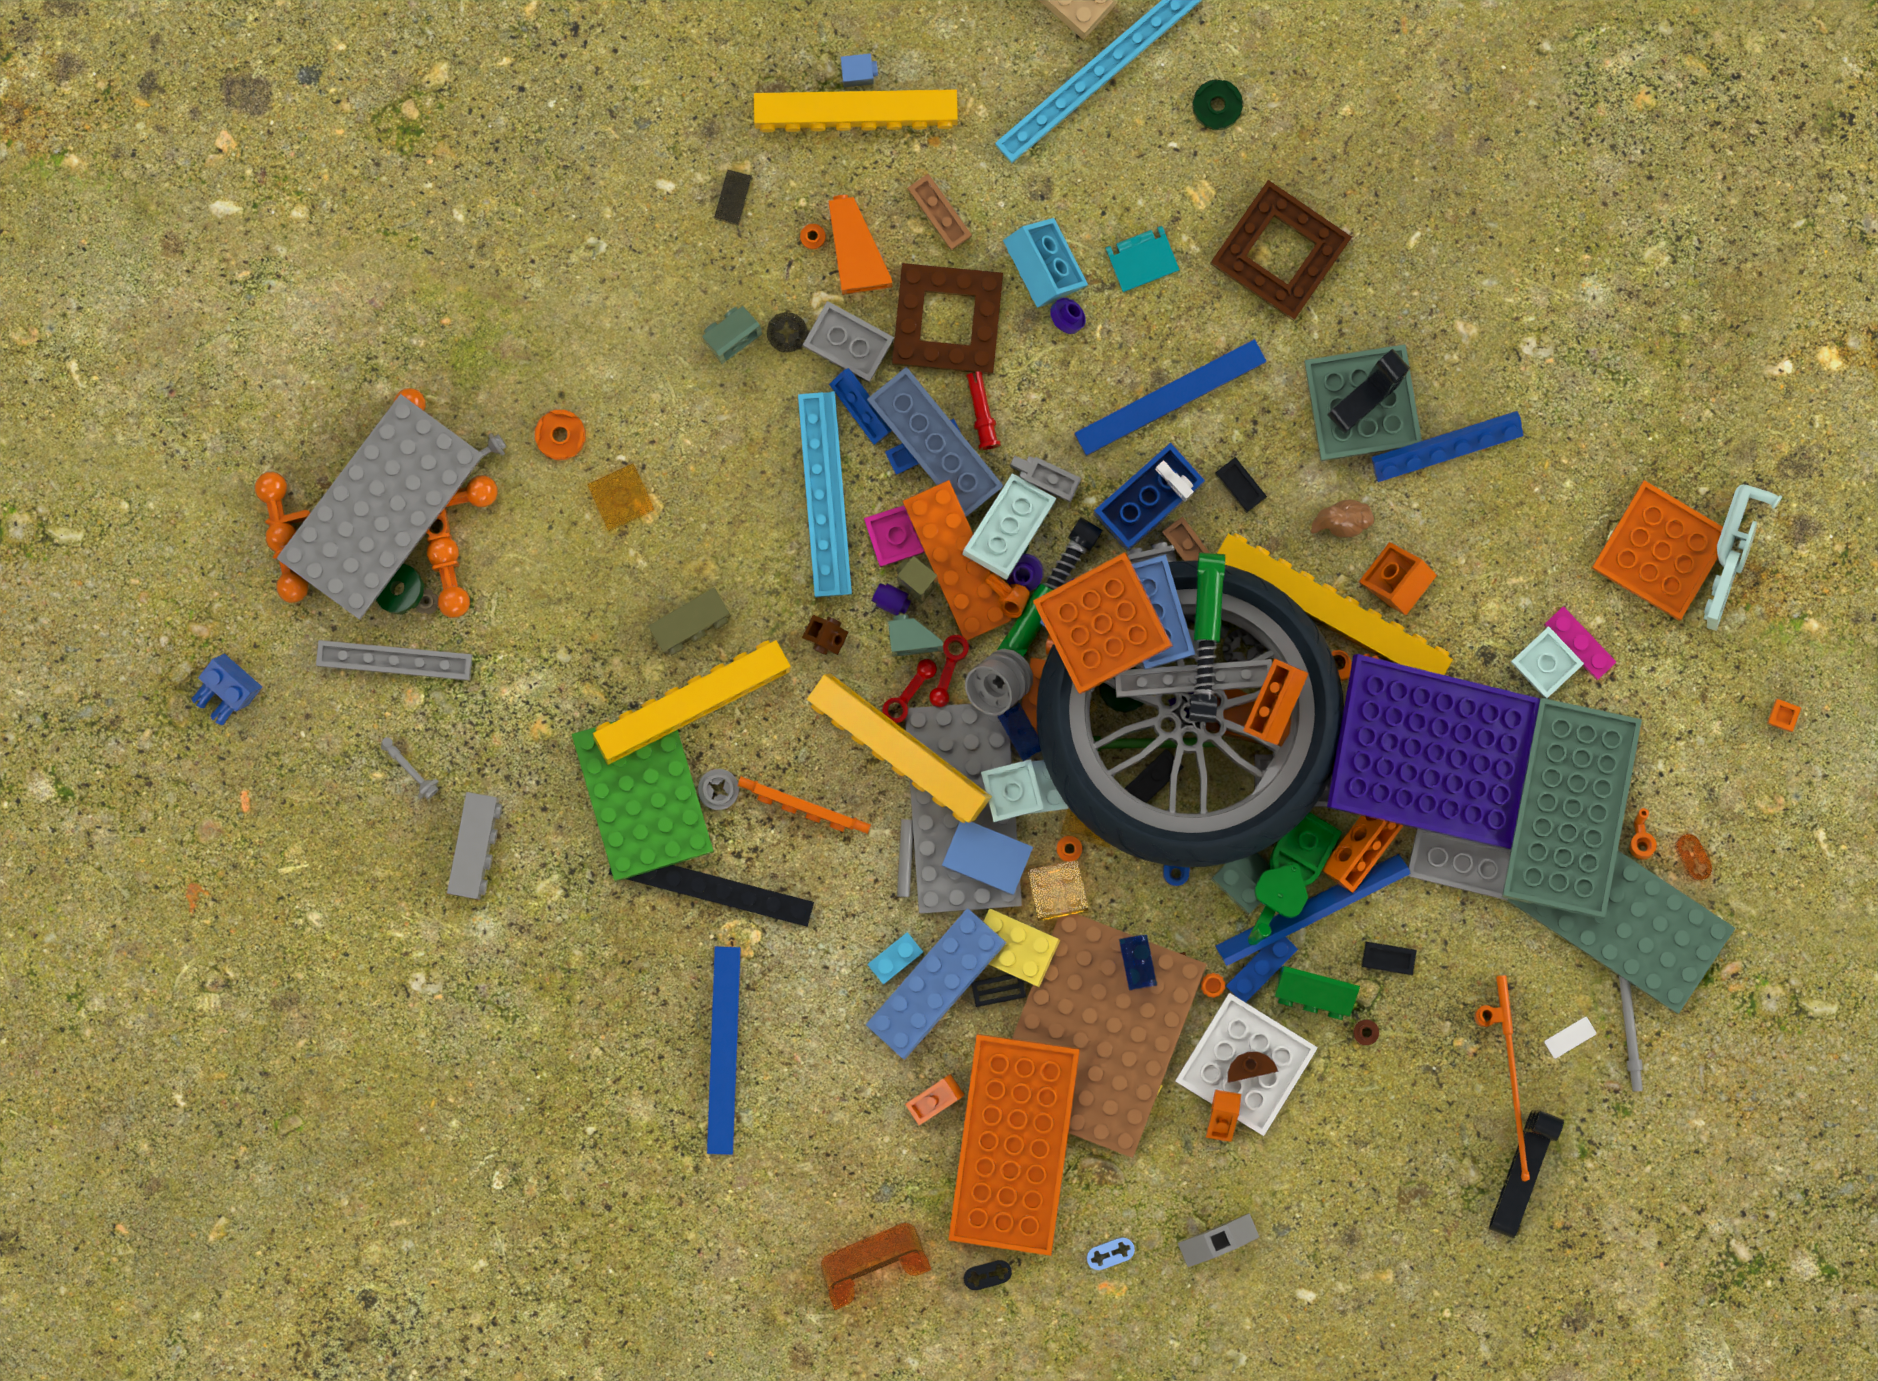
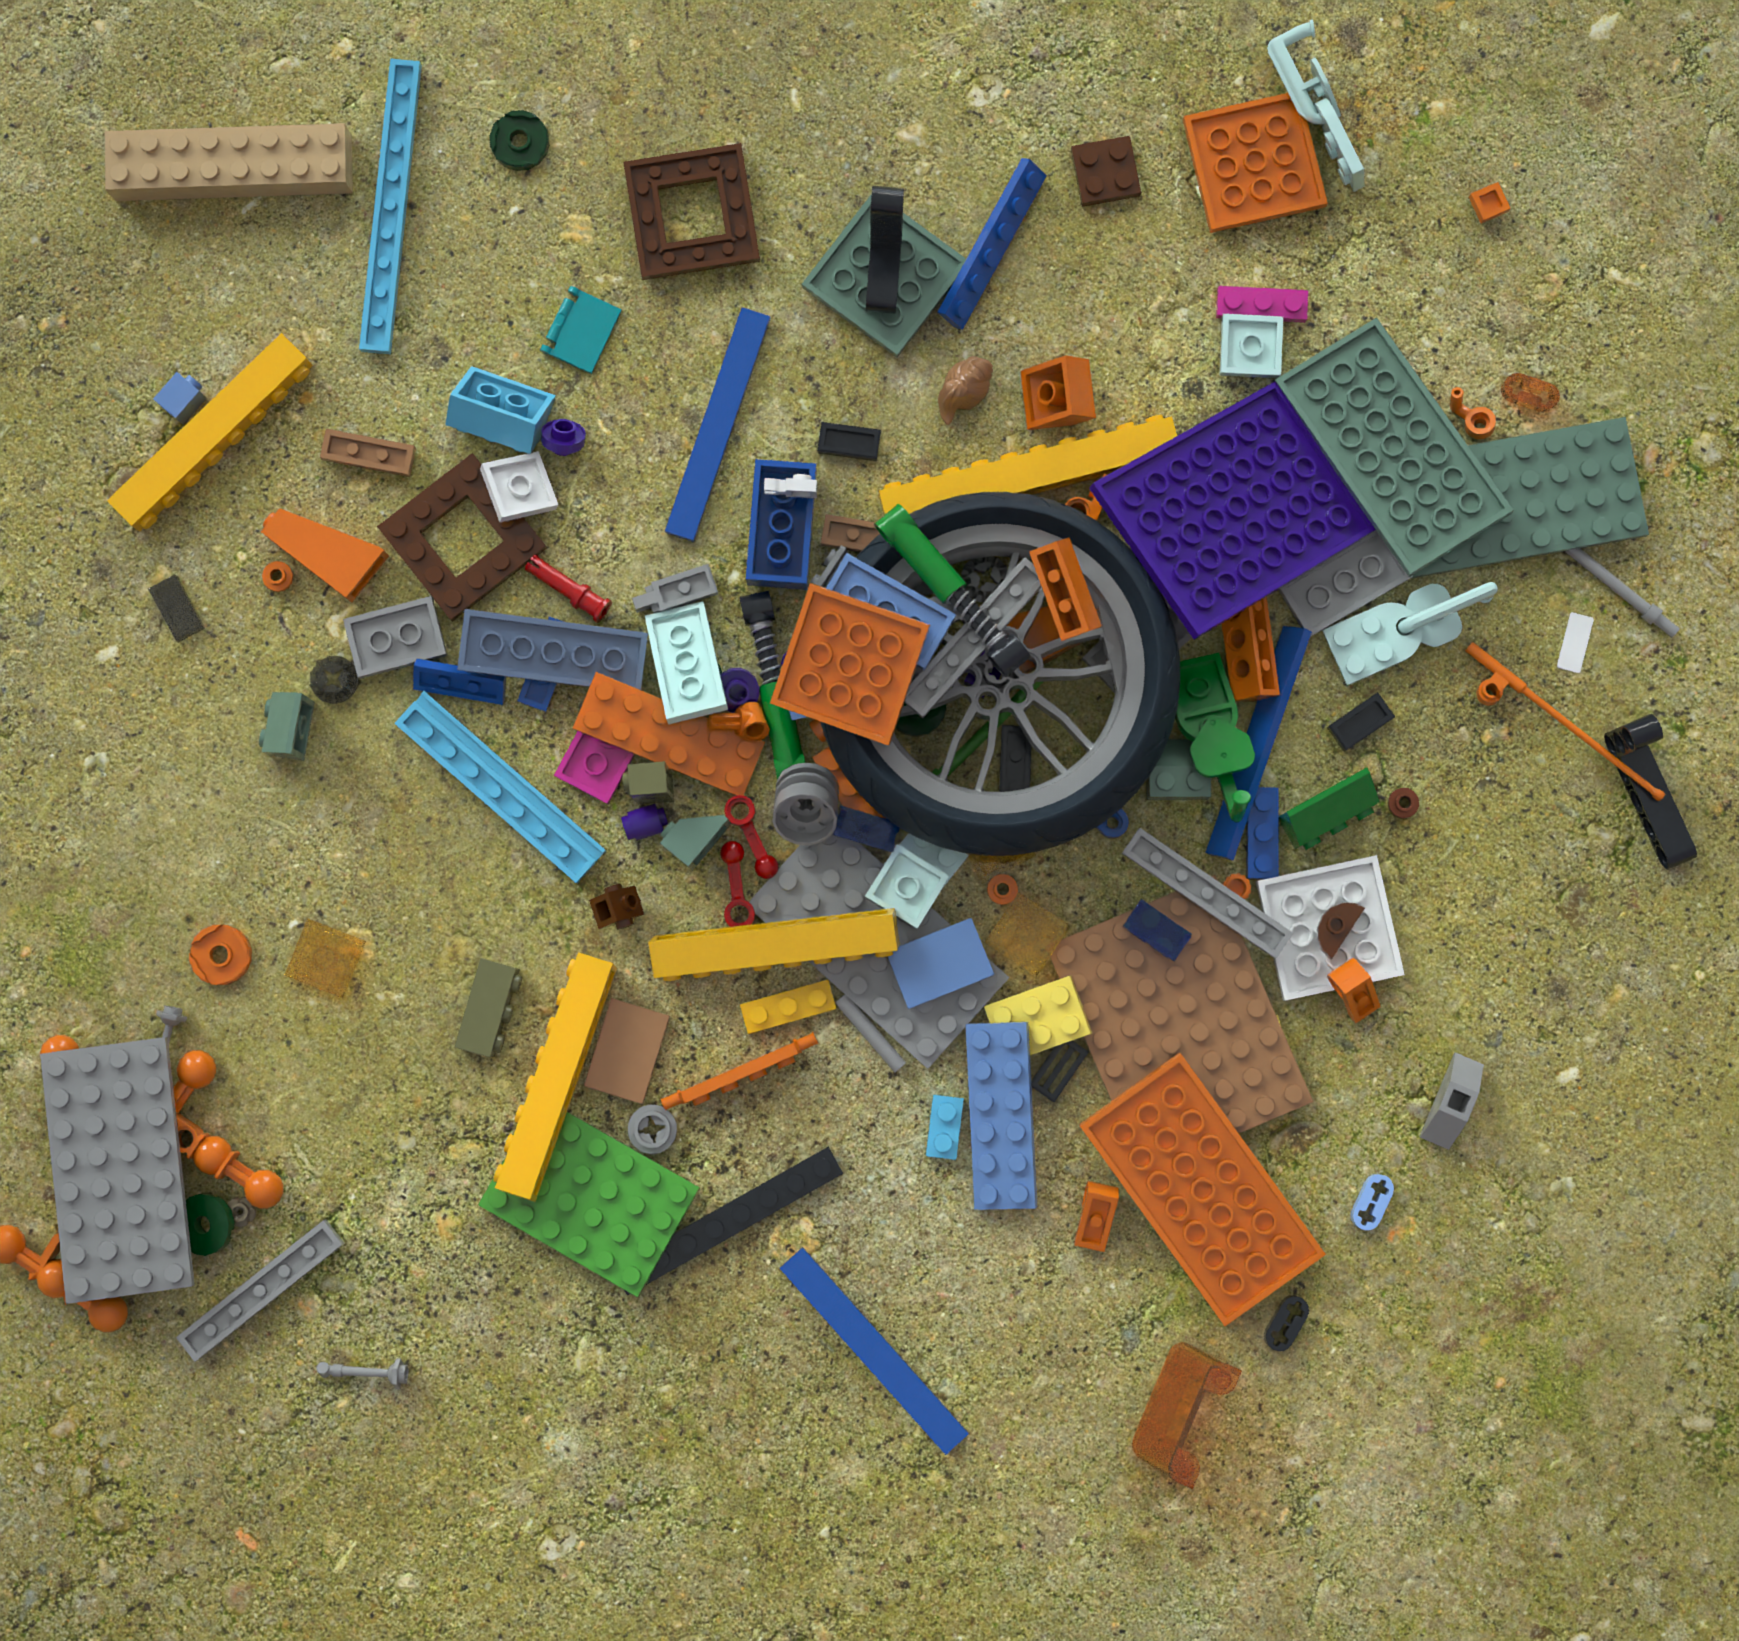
camera: 45 degrees left, 0 degrees up
blue brick [191,654,262,725] -> none
light grey brick [447,792,502,900] -> none
none -> white plate [480,451,558,522]
none -> medium nougat tile [584,998,670,1104]
none -> yellow plate [740,980,836,1034]
none -> reddish brown plate [1071,136,1141,207]
none -> light grey plate [1121,828,1293,959]
none -> light aqua plate [1322,582,1498,686]

